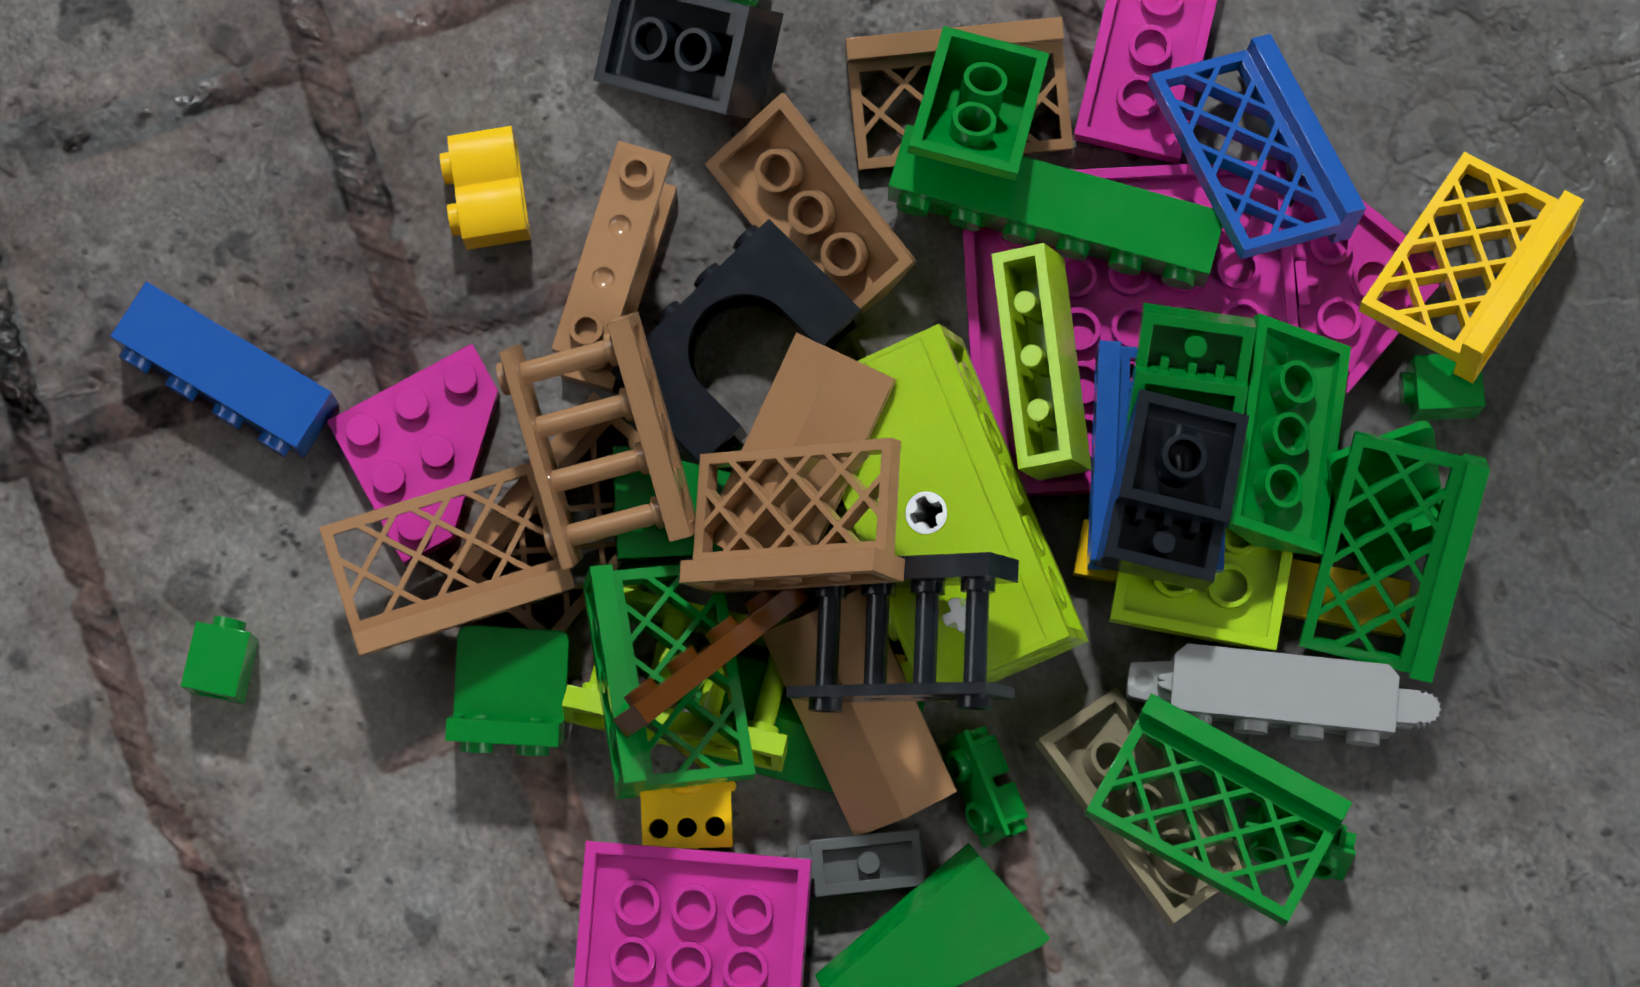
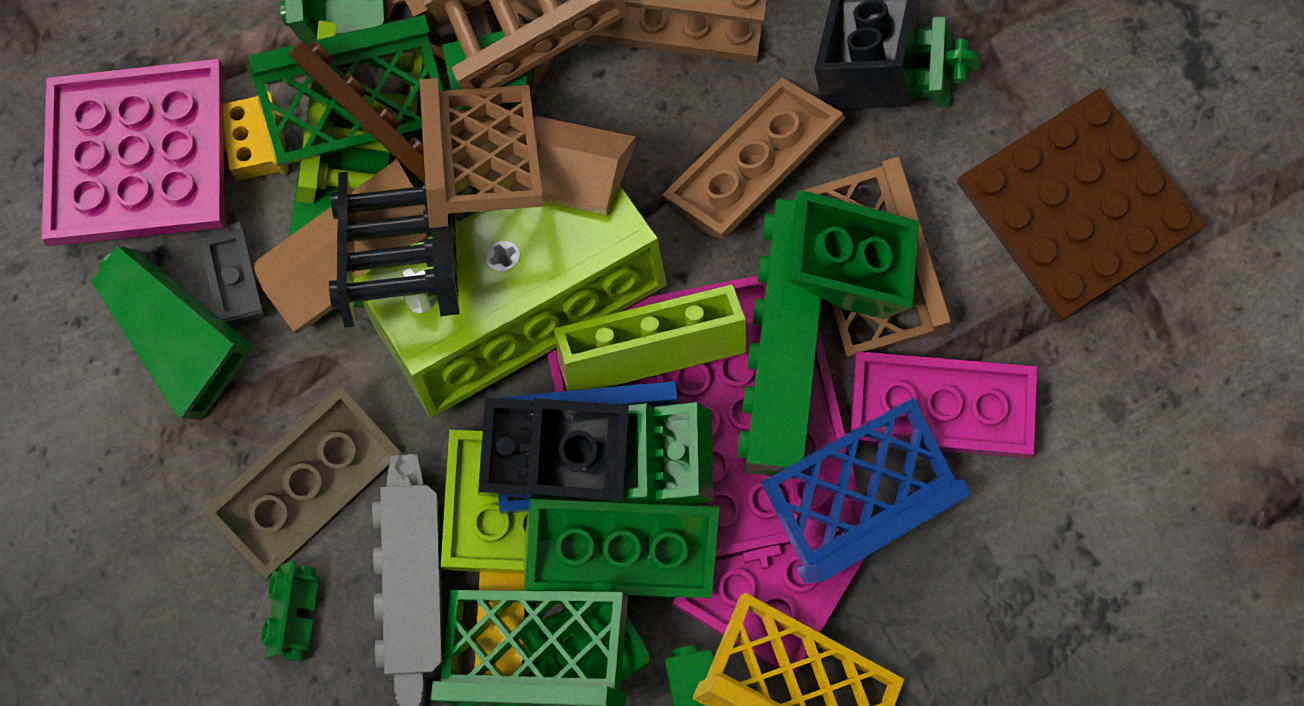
camera: 75 degrees right, 5 degrees down
black arch [610,219,865,464] -> none
green hinge [941,726,1029,849] -> none
green fence [1084,693,1353,927] -> none

